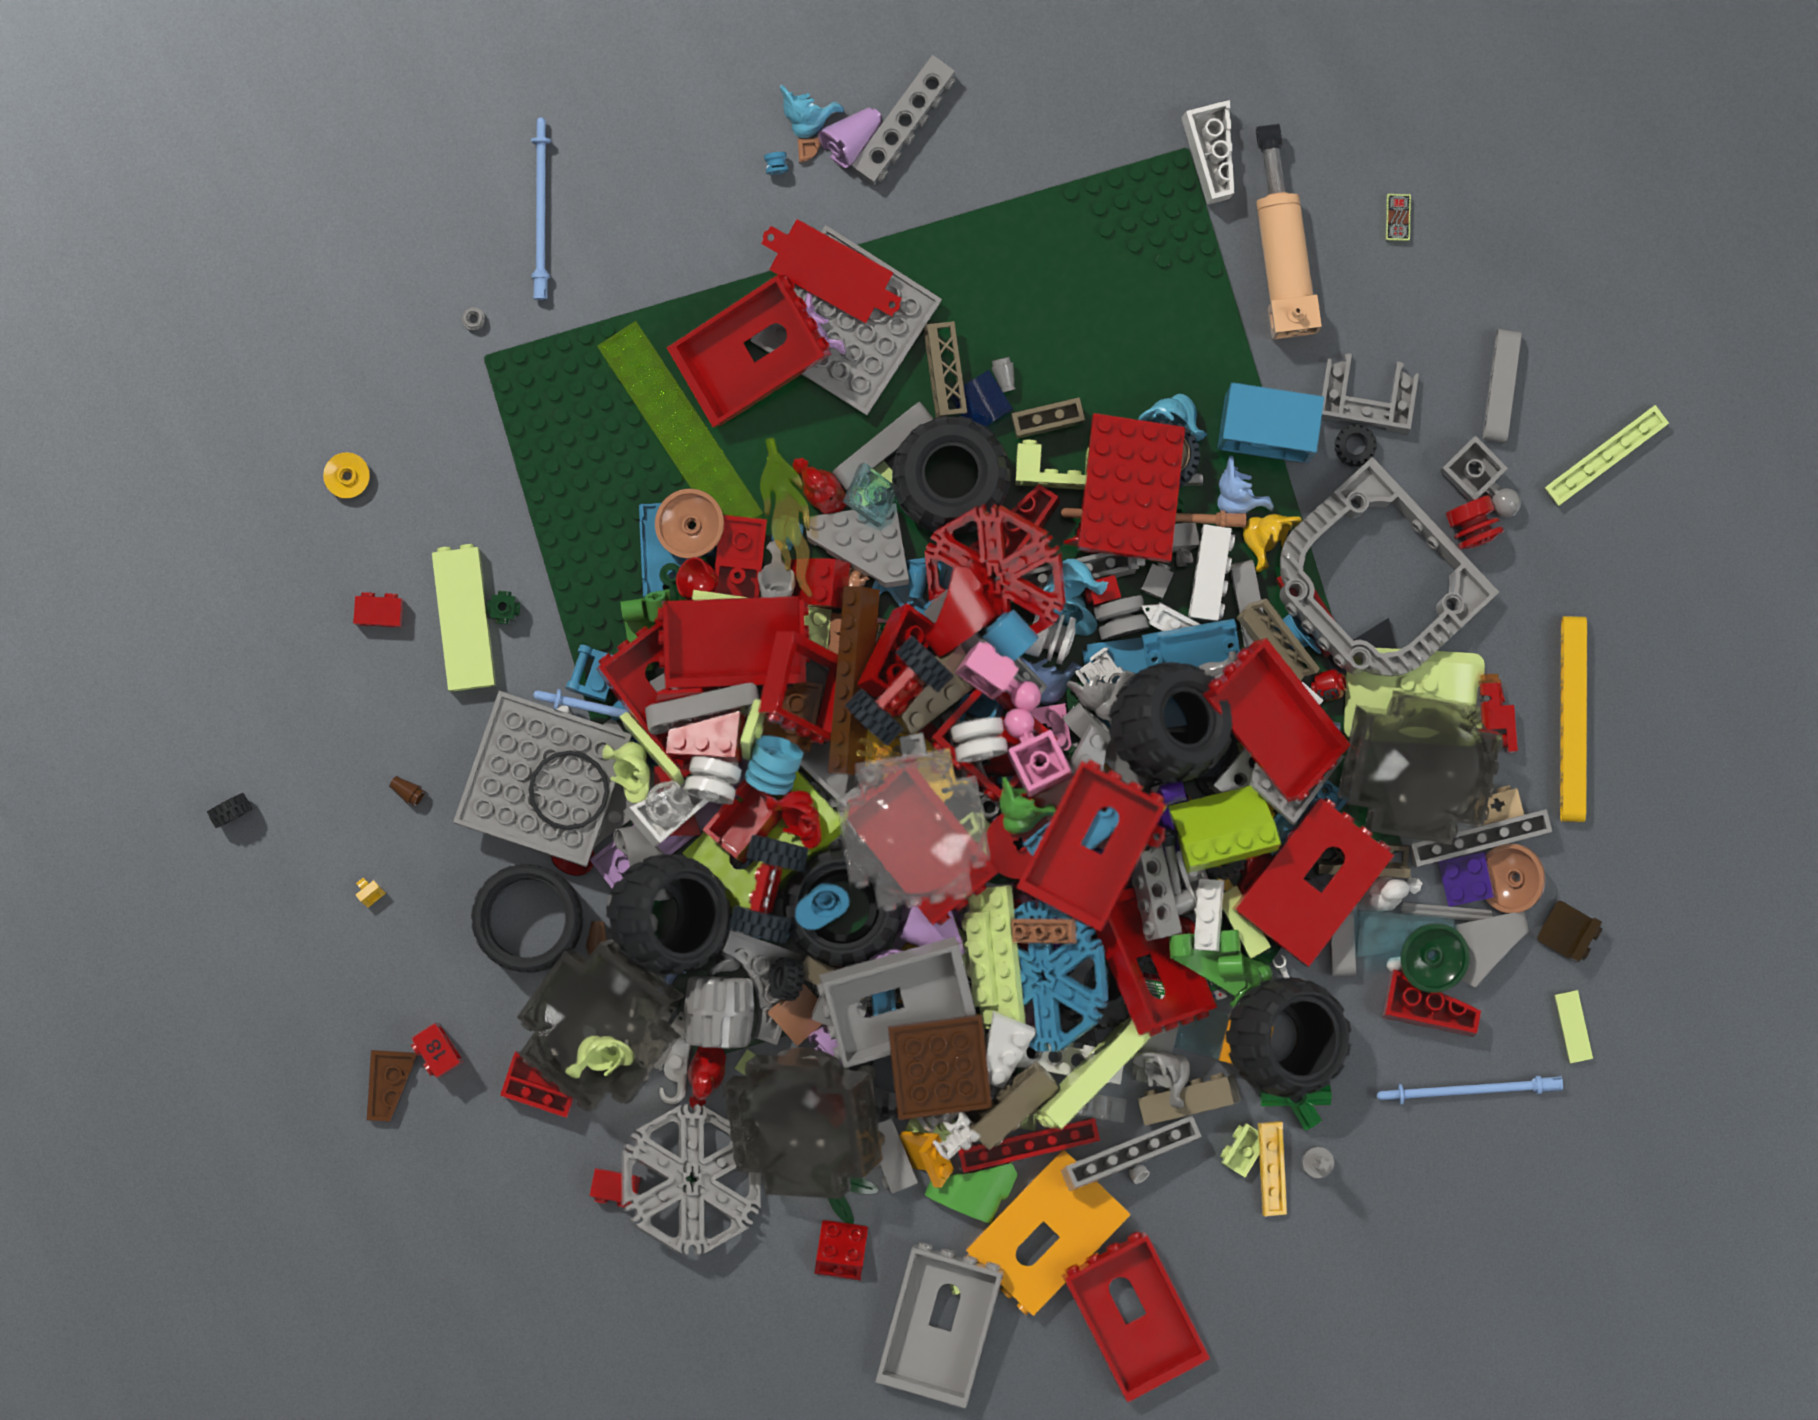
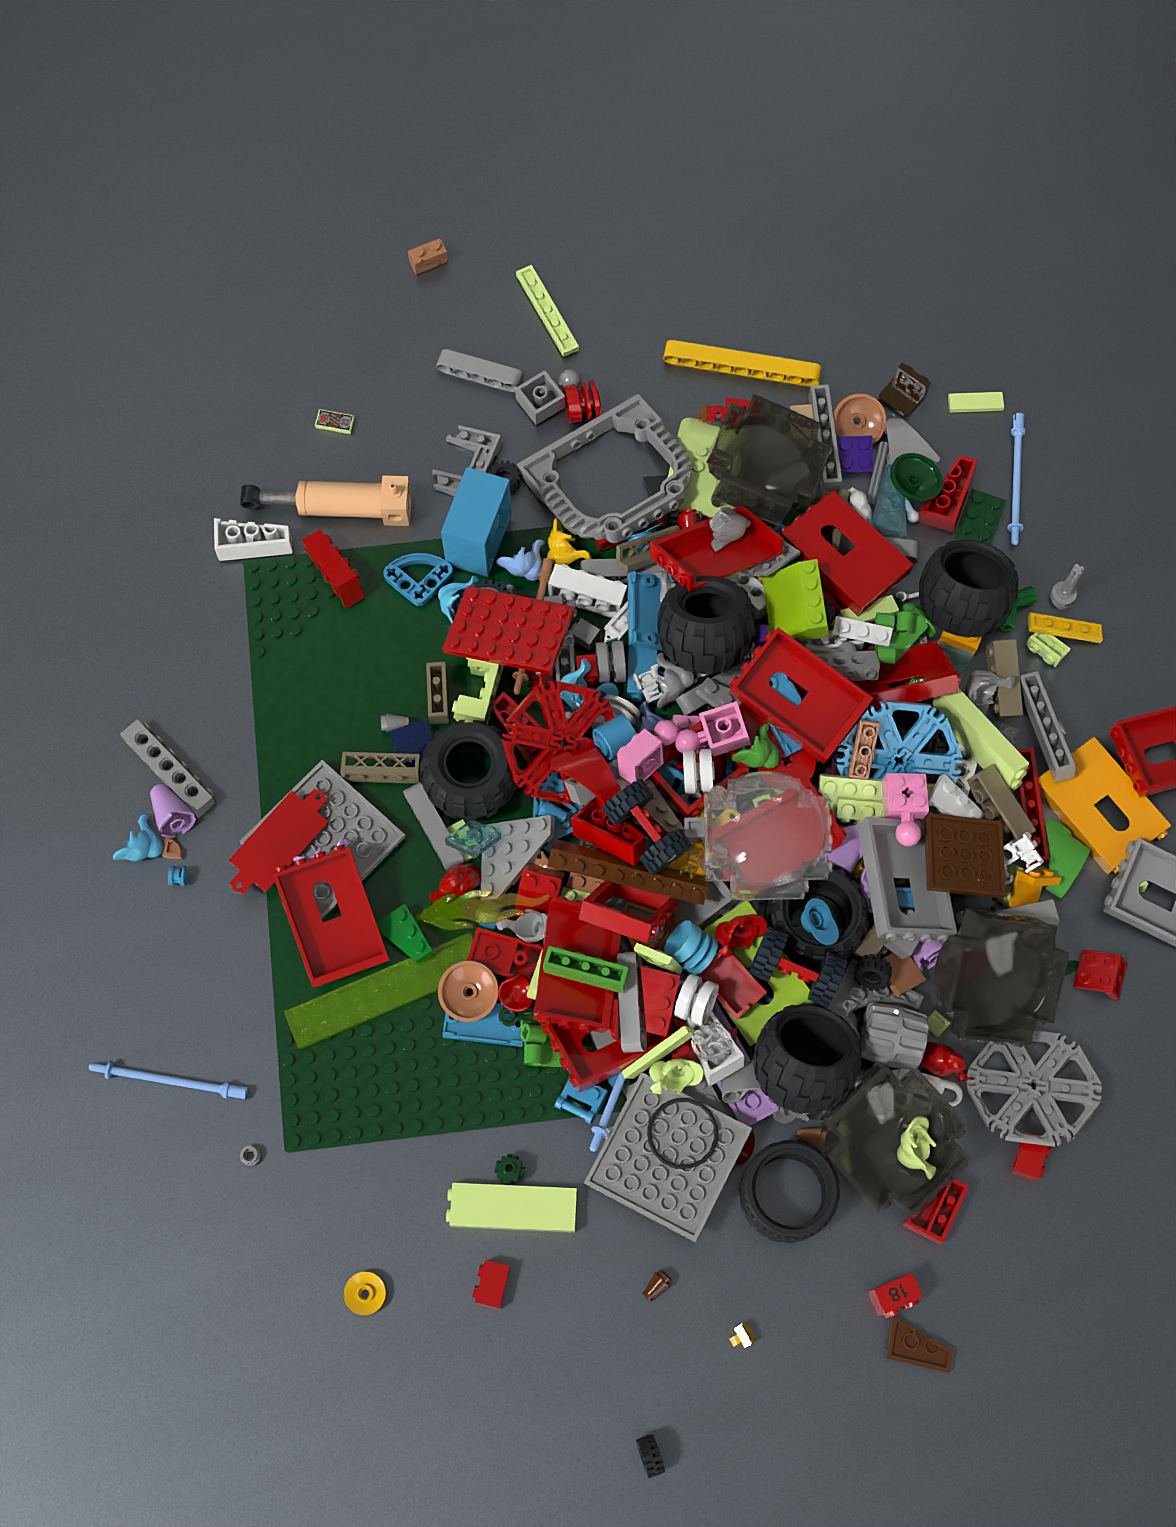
camera: 80 degrees left, 15 degrees down
none -> red wedge [301,529,365,609]
none -> green wing [376,904,435,963]
none -> dark azure beam [383,553,453,606]
none -> nougat brick [408,238,448,275]
none -> bright green brick [543,946,629,993]
none -> light grey piece [709,506,751,552]
none -> bright pink brick [881,773,929,847]
none -> dark green plate [954,488,1007,545]

